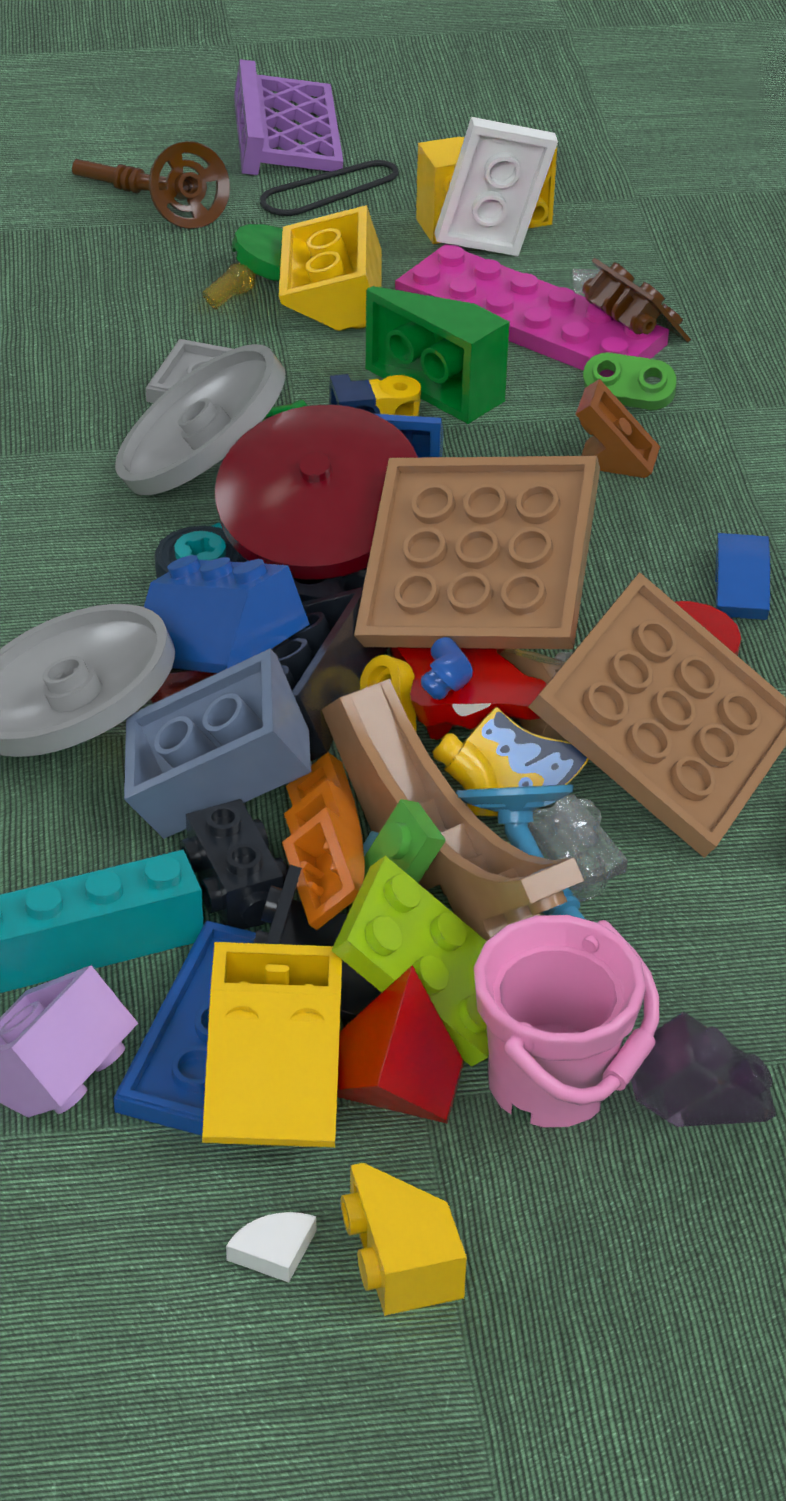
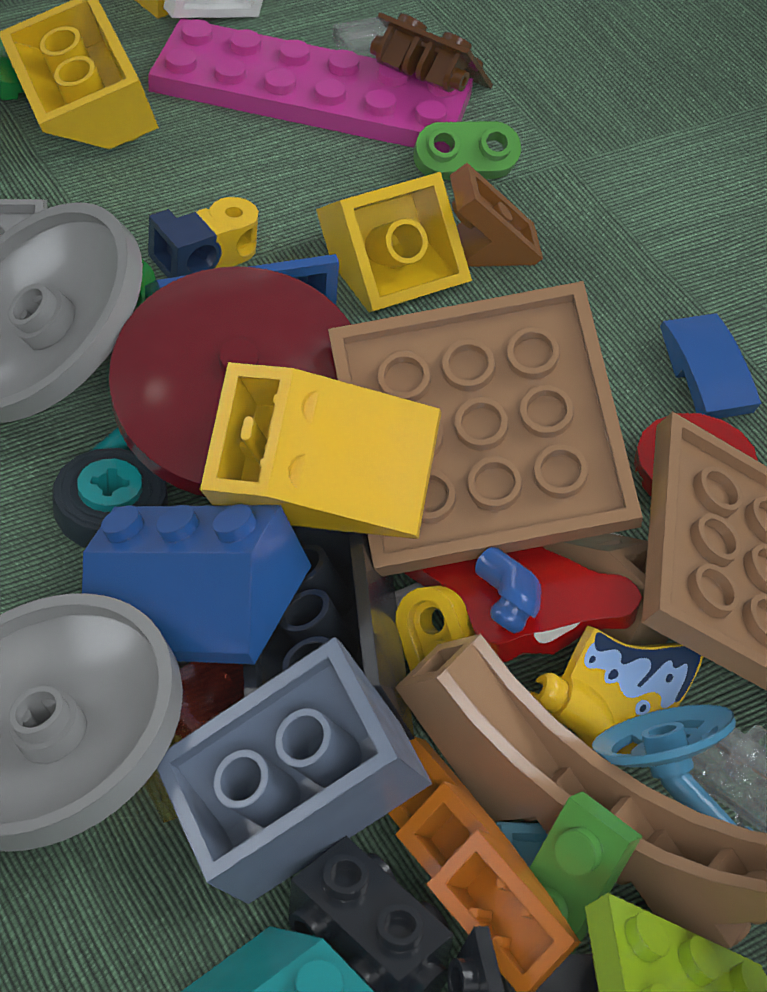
camera: 25 degrees left, 5 degrees up
green slope [365,286,510,424] -> none
none -> yellow slope [200,362,441,539]
none -> yellow slope [316,172,472,312]

